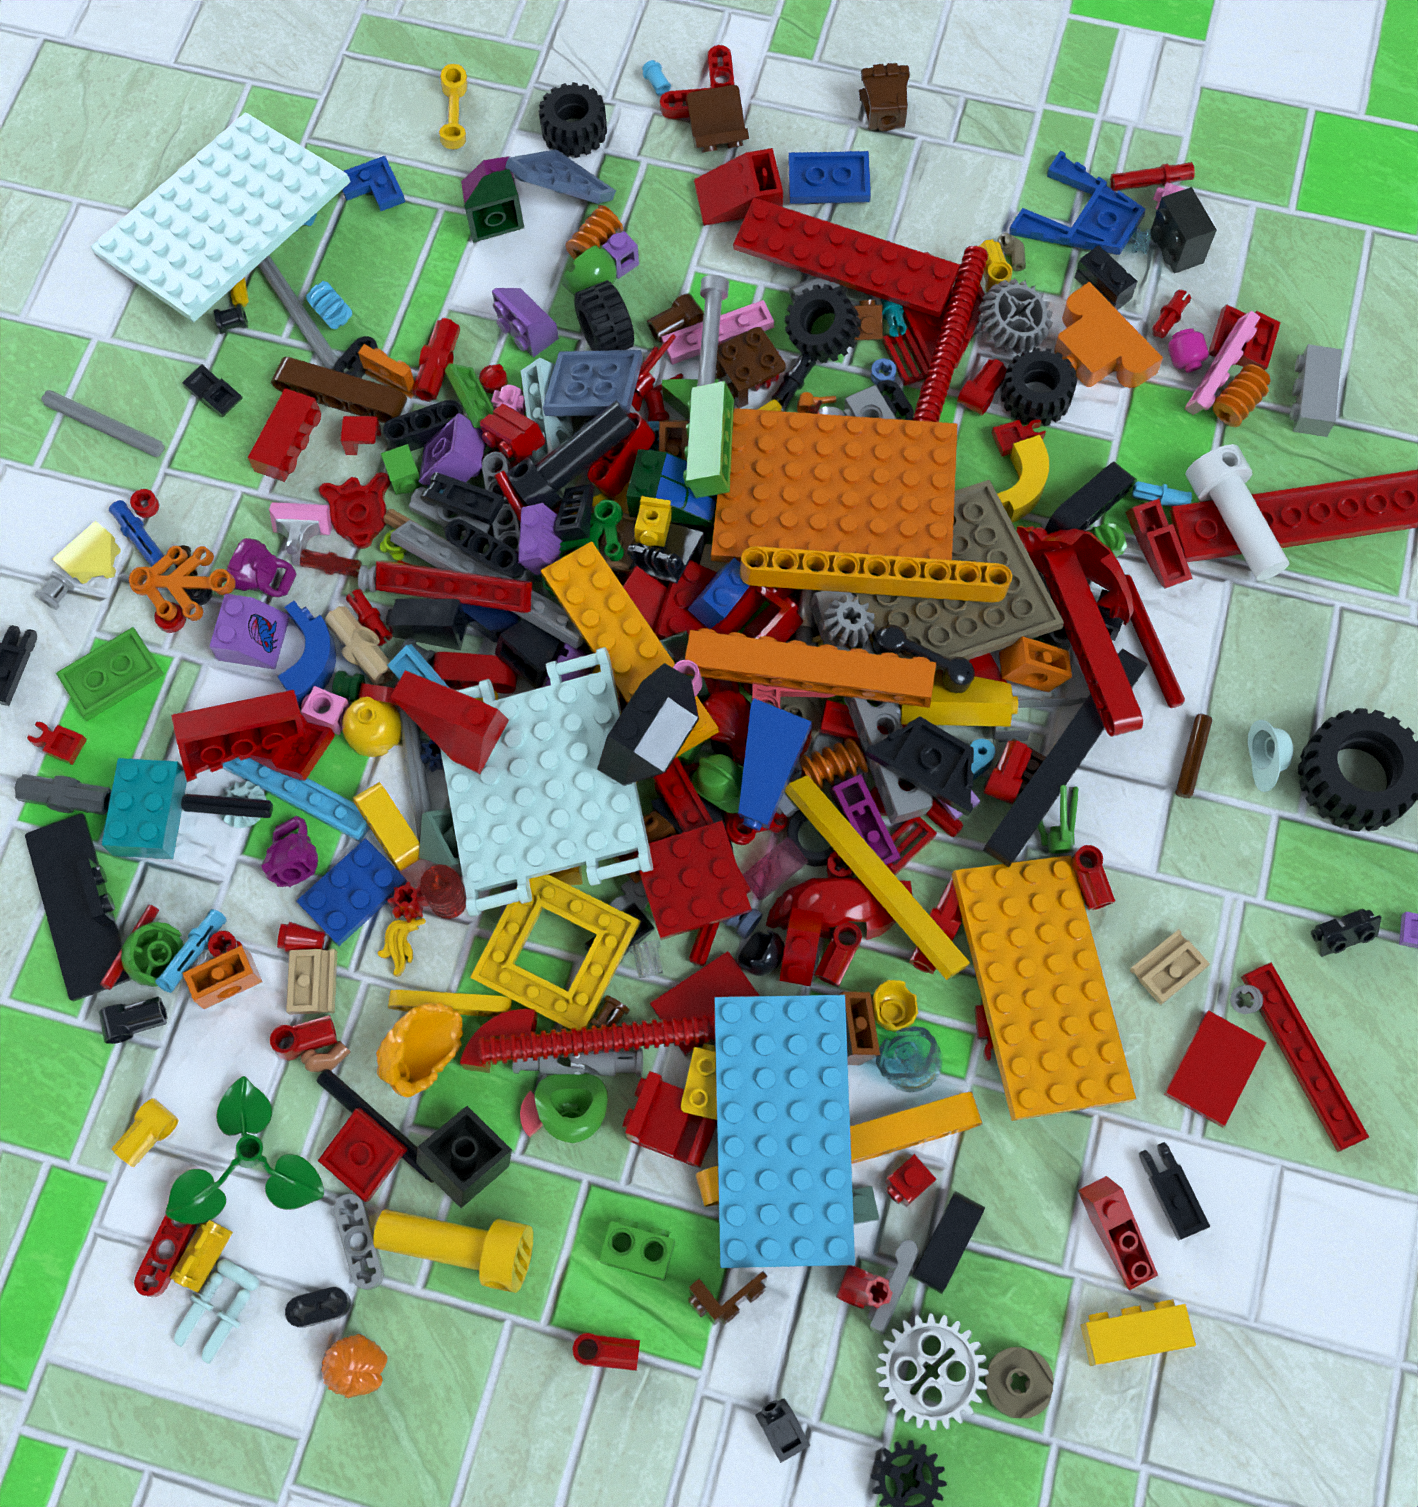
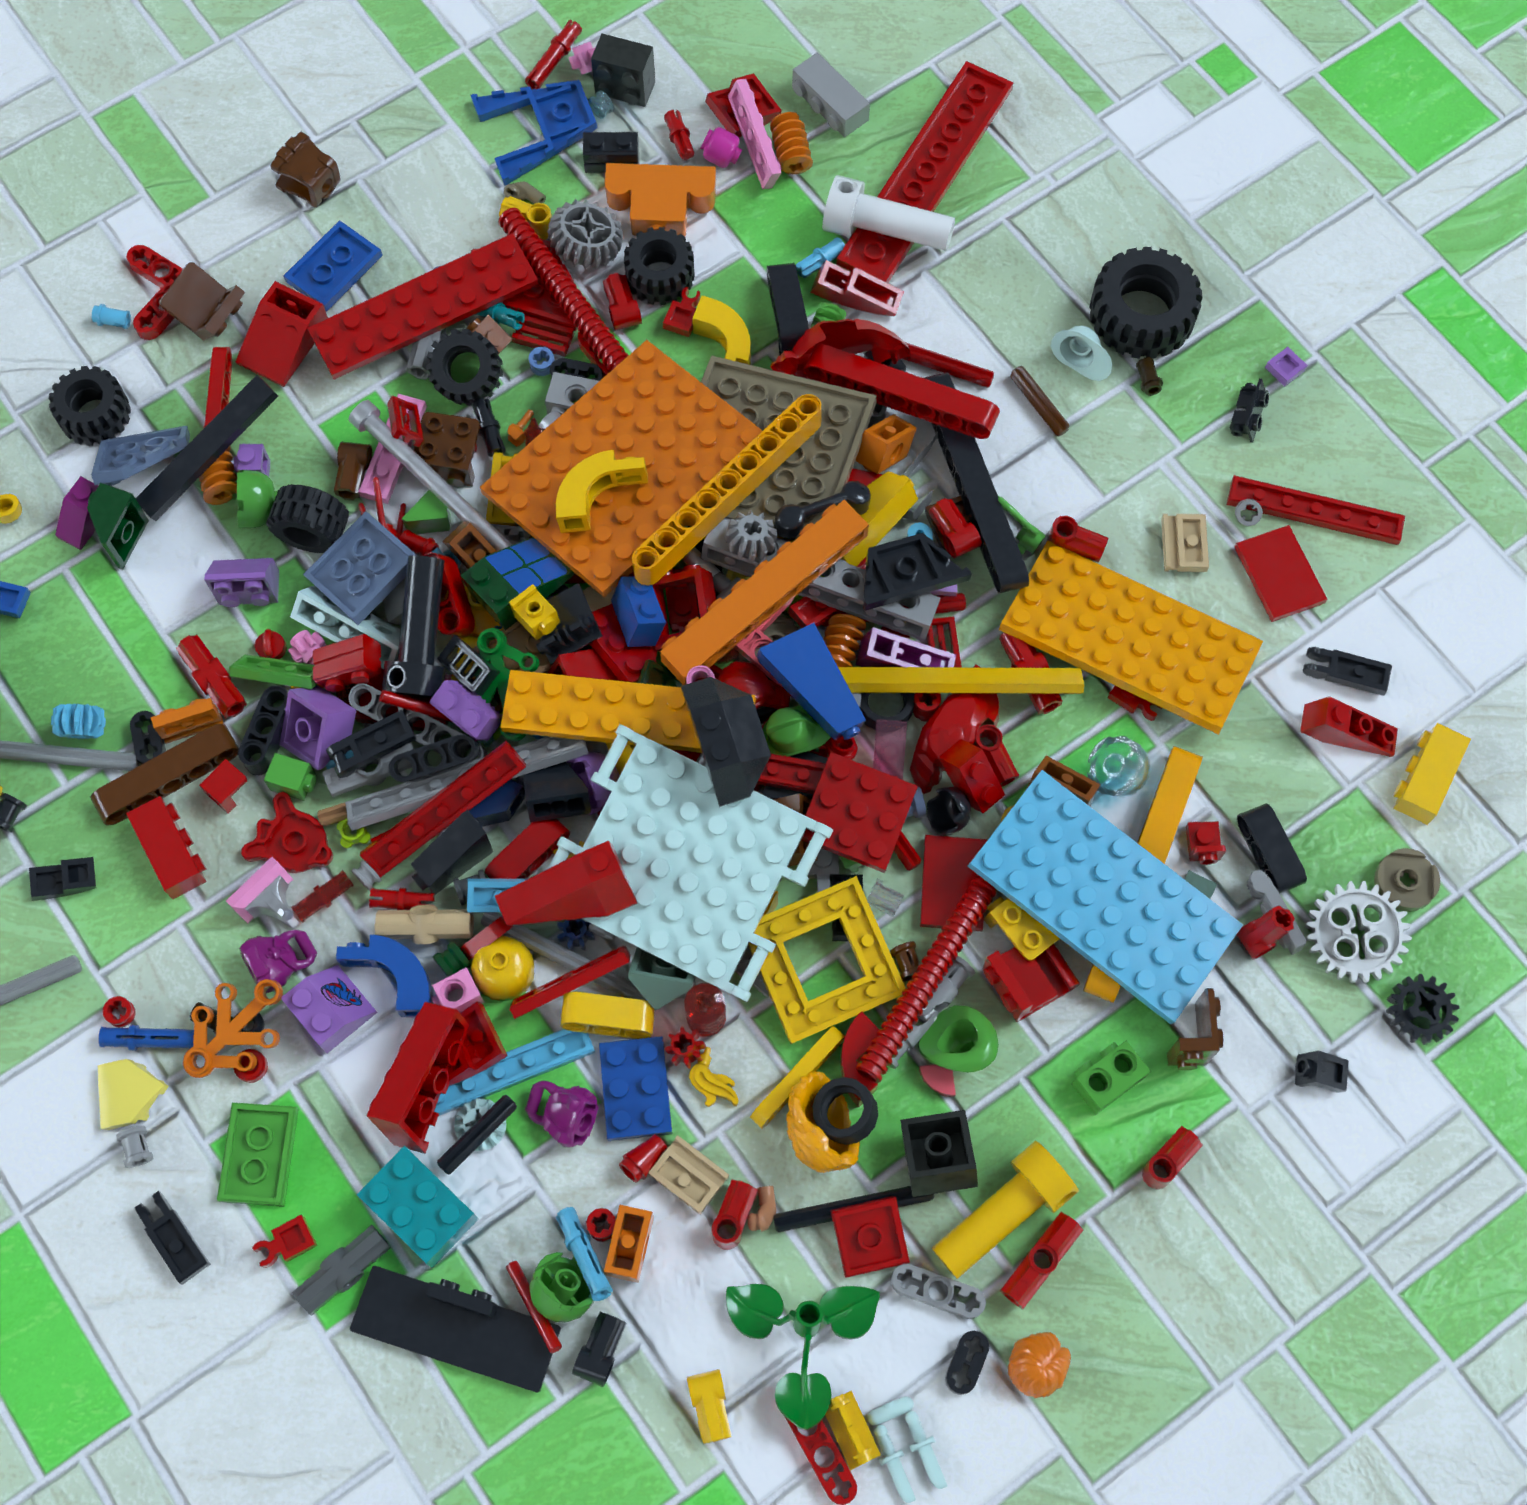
camera: 55 degrees left, 0 degrees up
brick [683,381,734,498] -> none
yellow hair [871,980,918,1032] -> none
none -> black tile [136,375,278,521]
none -> red beam [204,347,232,428]
none -> red tile [387,396,424,447]
none -> red tile [510,945,631,1019]
none -> yellow arch [556,450,648,533]
none -> black tyre [812,1077,878,1145]
none -> red piece [1000,1212,1084,1310]
none -> dark brown pin [1136,357,1163,396]

